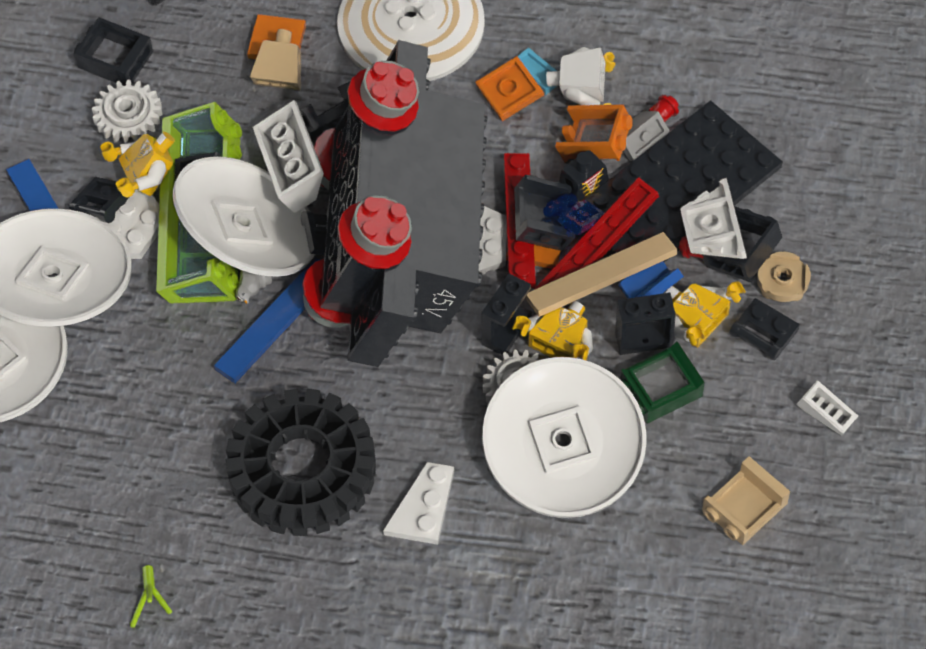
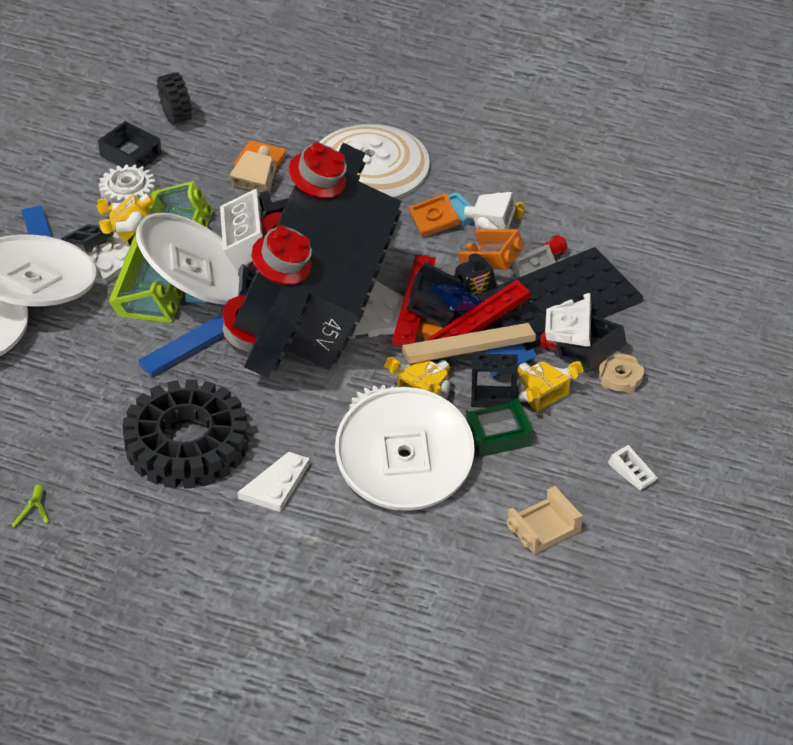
camera: 10 degrees right, 15 degrees down
light grey animal [235,270,272,304] -> none
black panel [481,273,532,356] -> none
black plate [729,298,800,361] -> none

